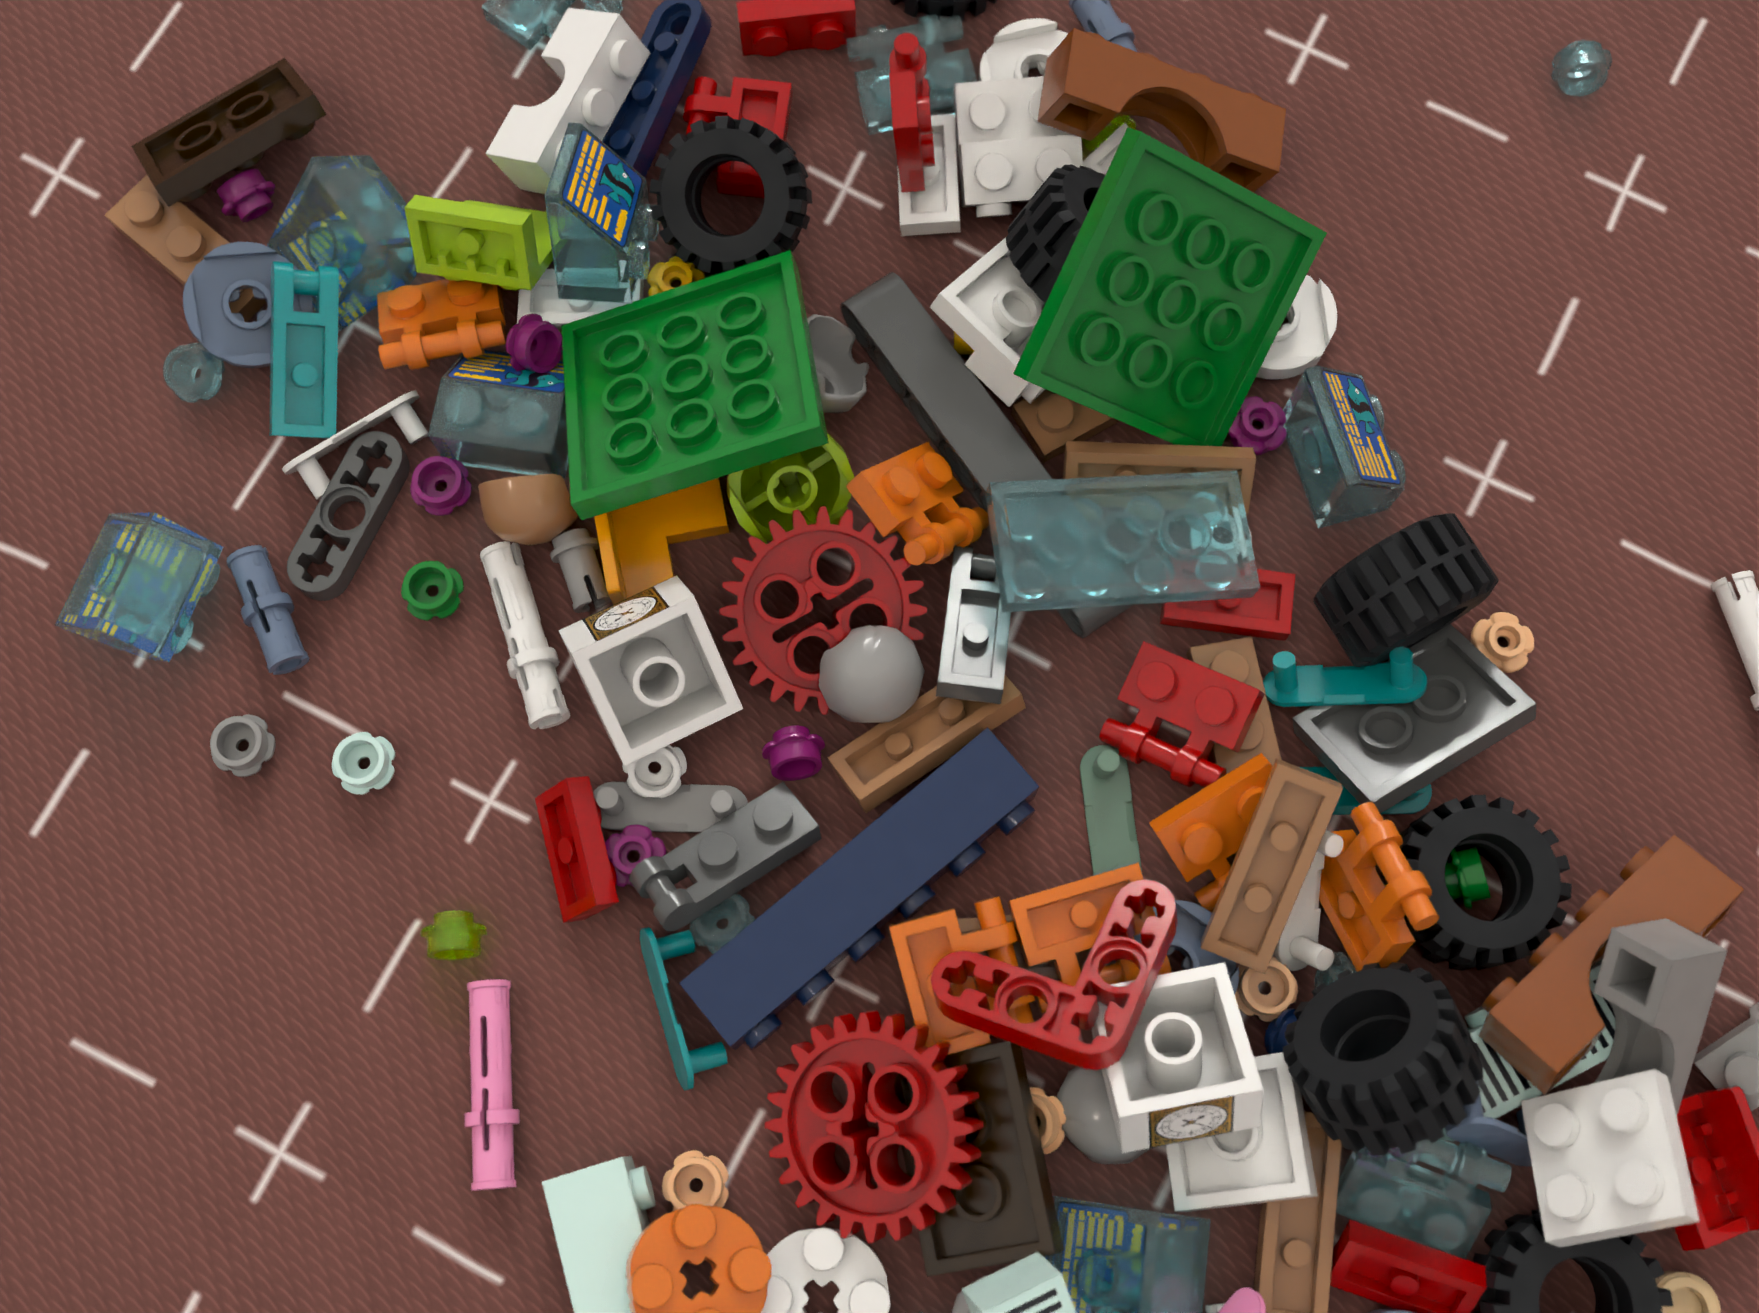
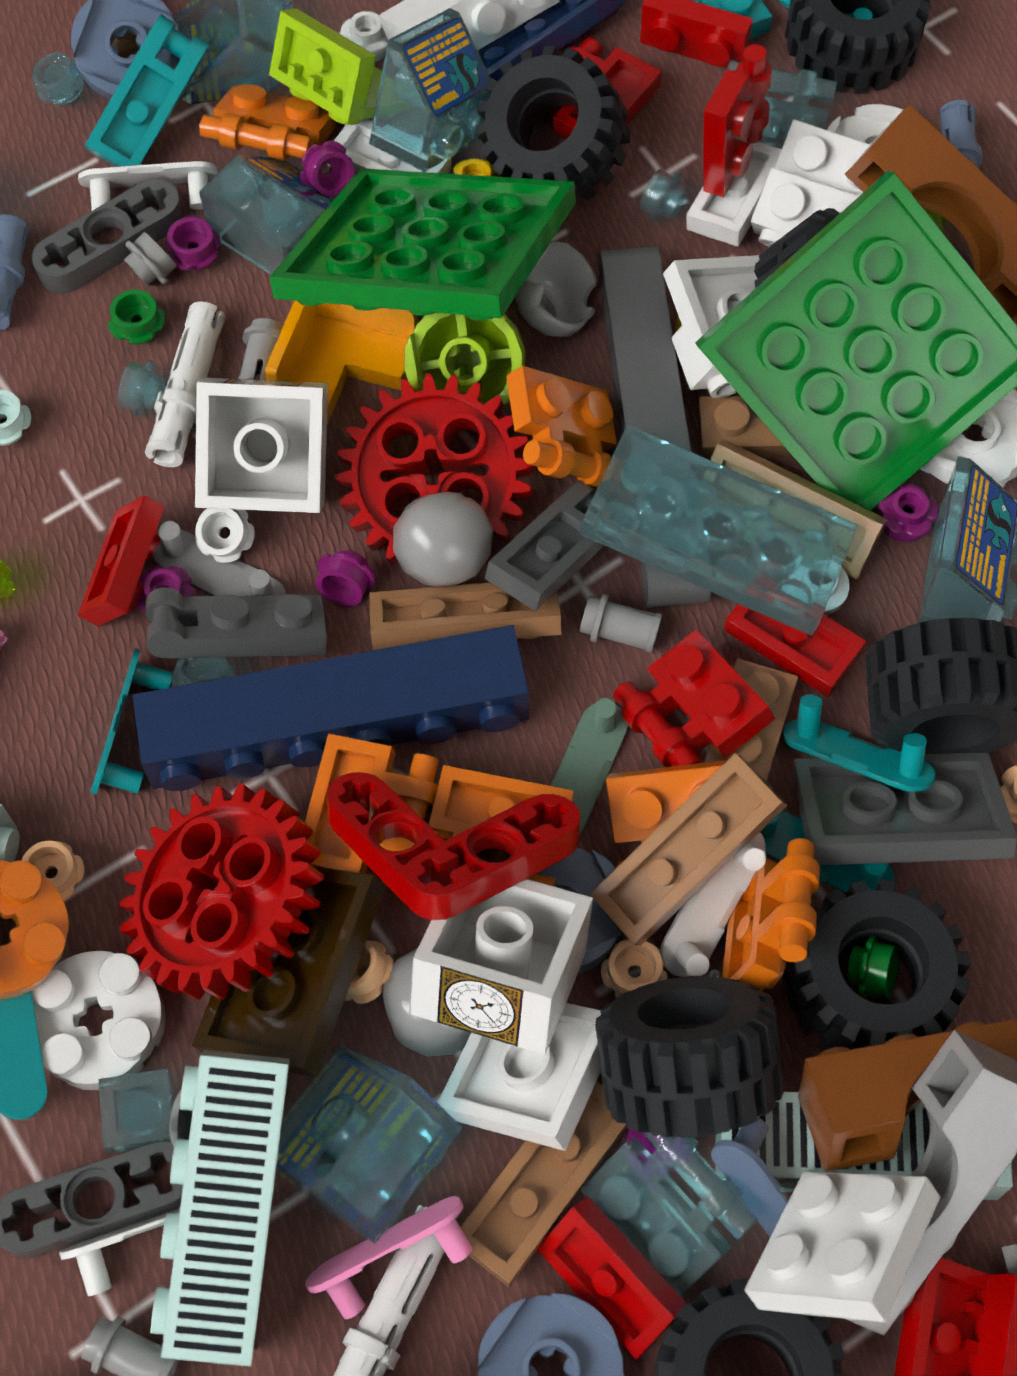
camera: 30 degrees right, 10 degrees down
medium nougat hair [478,474,578,546] -> none
none -> clear light blue plate [118,360,165,417]
none -> light grey plate [124,232,177,285]
none -> white plate [340,11,389,62]
none -> light grey pin [580,593,662,653]
none -> clear light blue plate [639,169,688,224]

